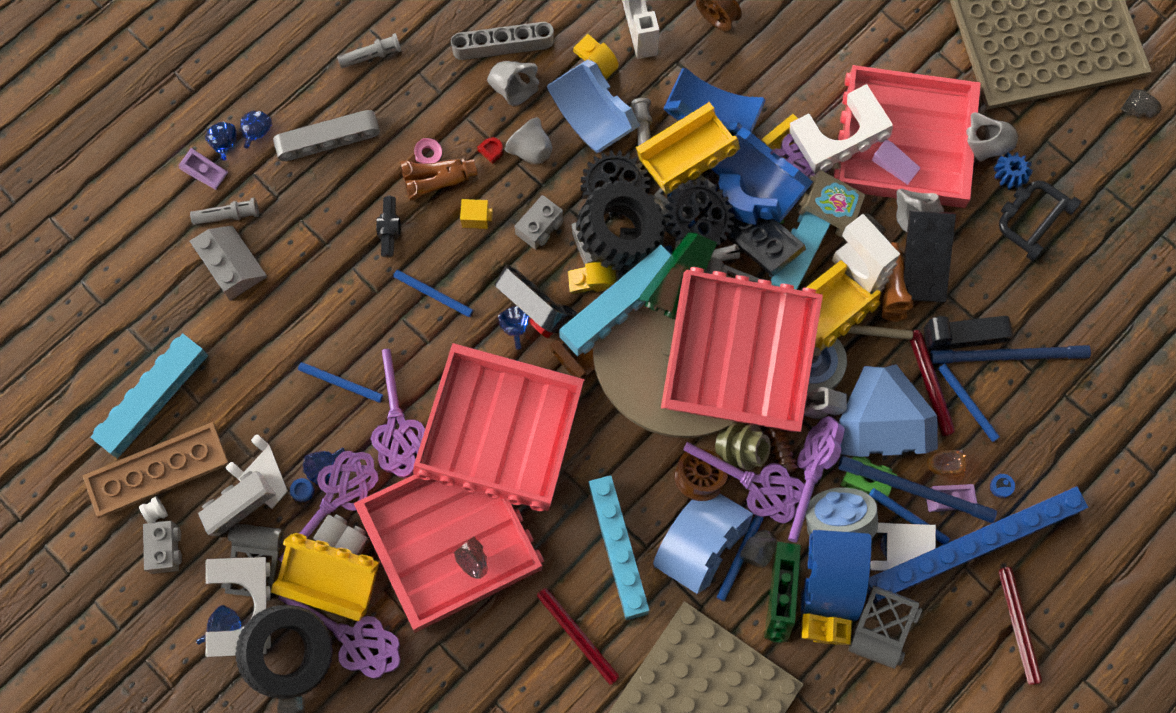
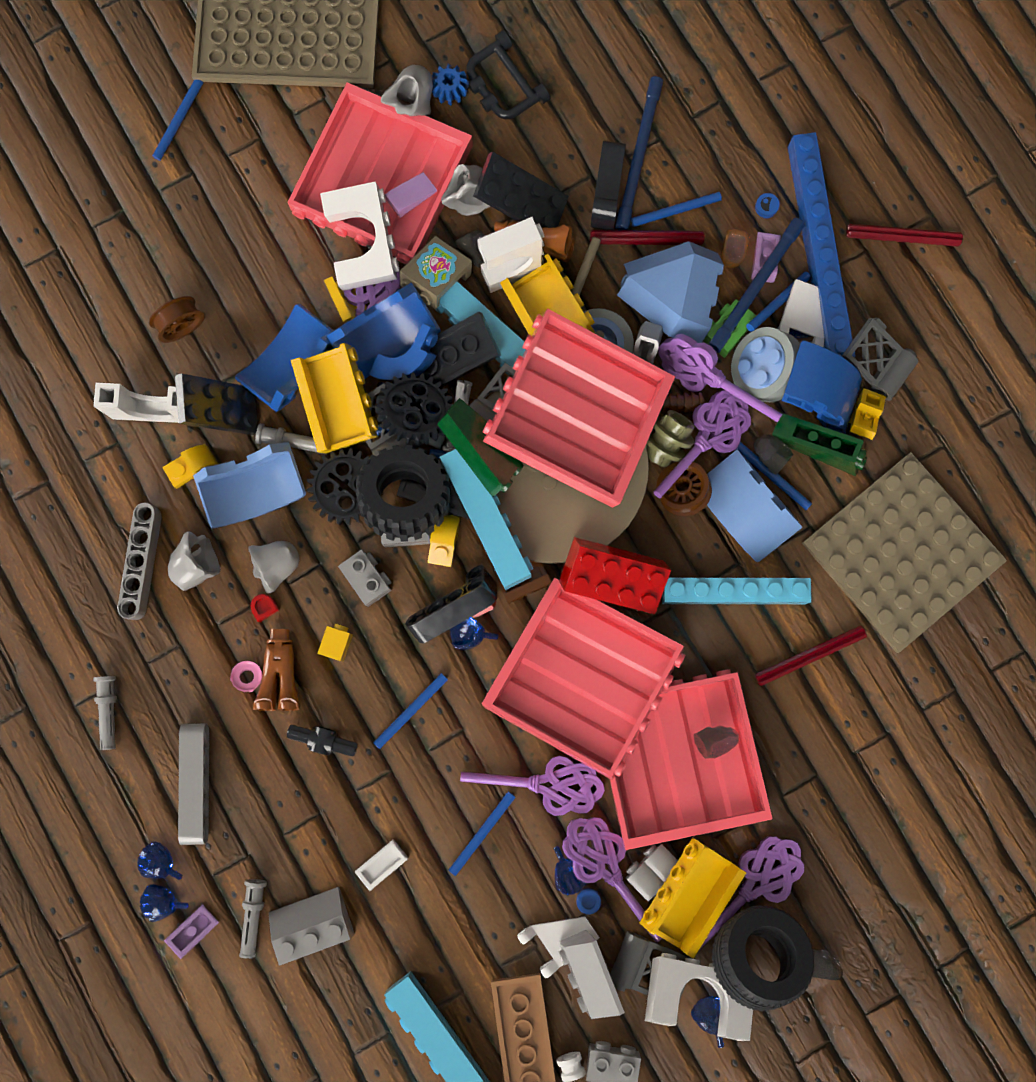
camera: 70 degrees left, 10 degrees up
none -> black plate [175,373,258,435]
none -> white tile [355,839,408,891]
none -> red brick [559,537,671,614]

